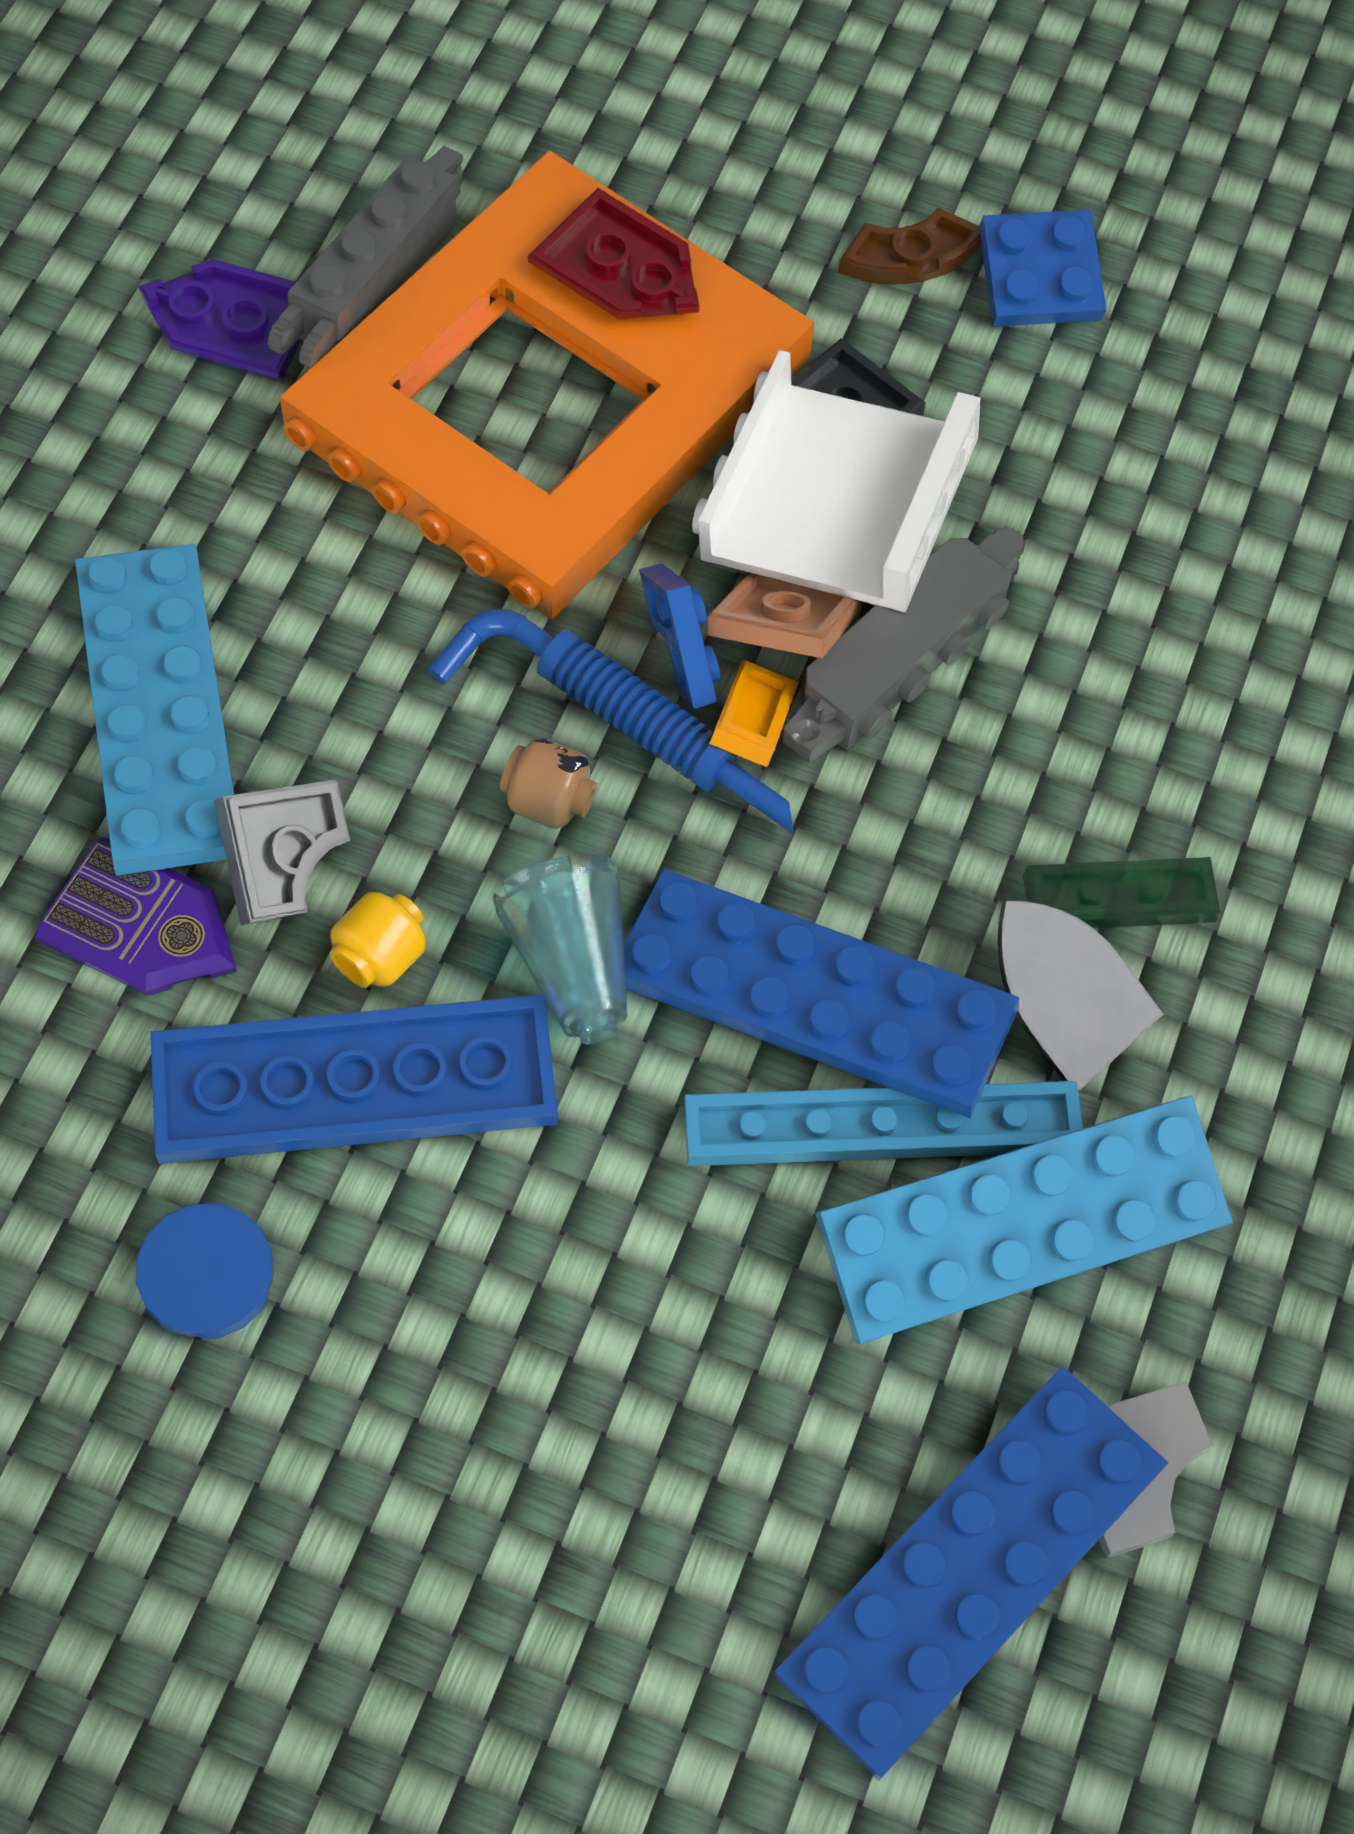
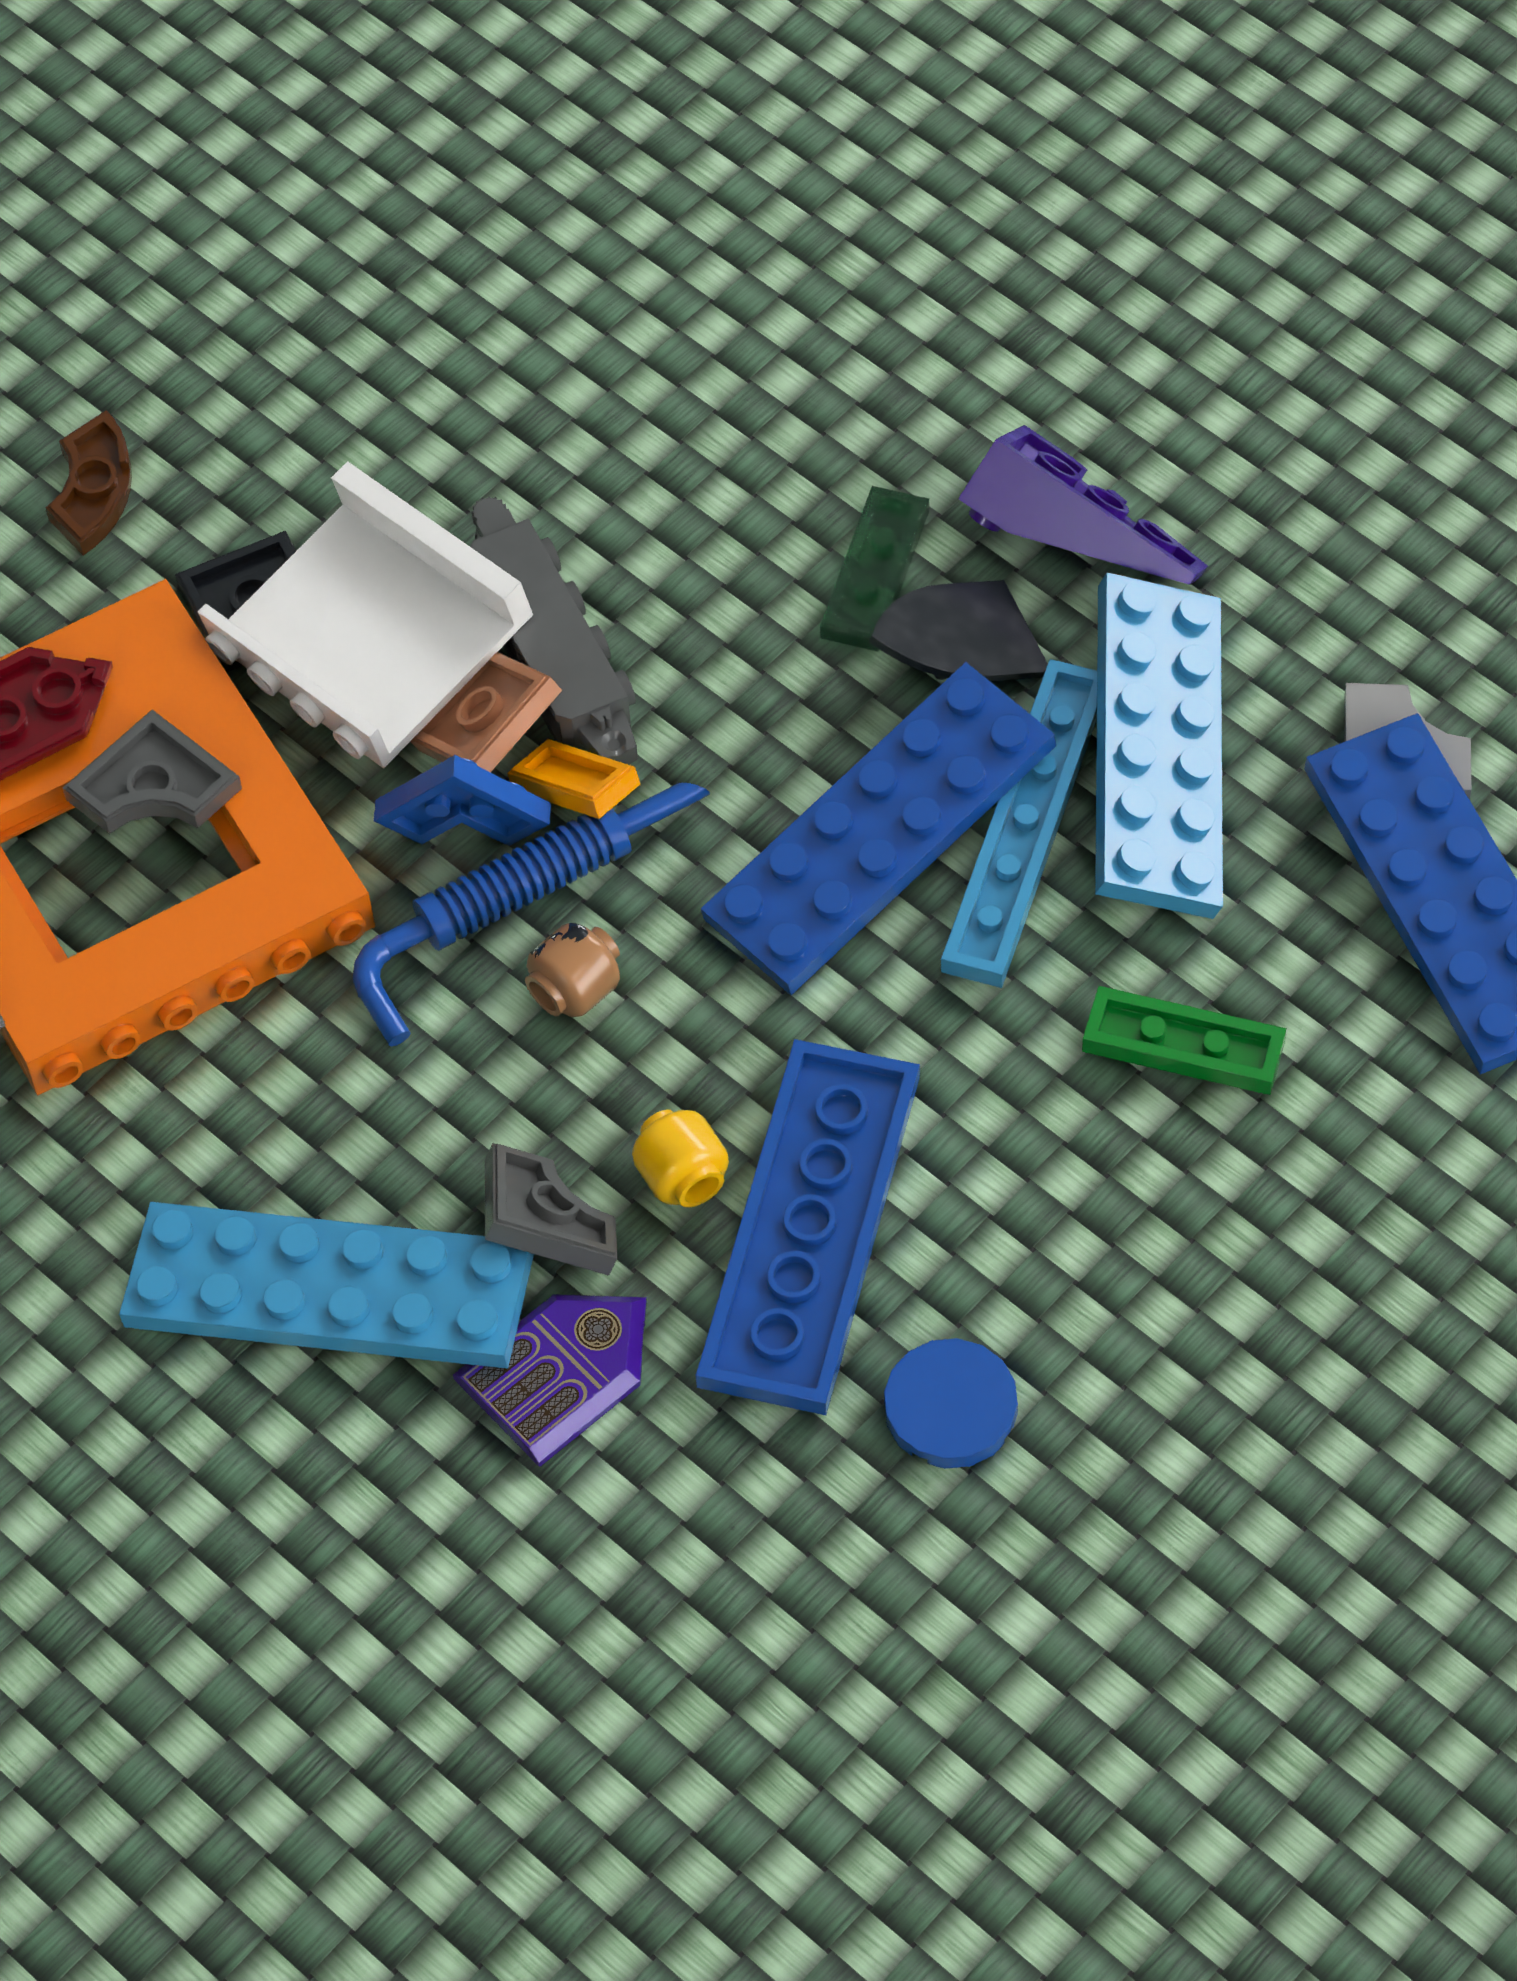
camera: 60 degrees left, 5 degrees down
clear light blue cone [492,854,628,1044] -> none
blue plate [979,210,1106,327] -> none
none -> dark grey tile [63,710,242,834]
none -> dark purple wedge [958,425,1208,585]
none -> green plate [1082,986,1287,1095]

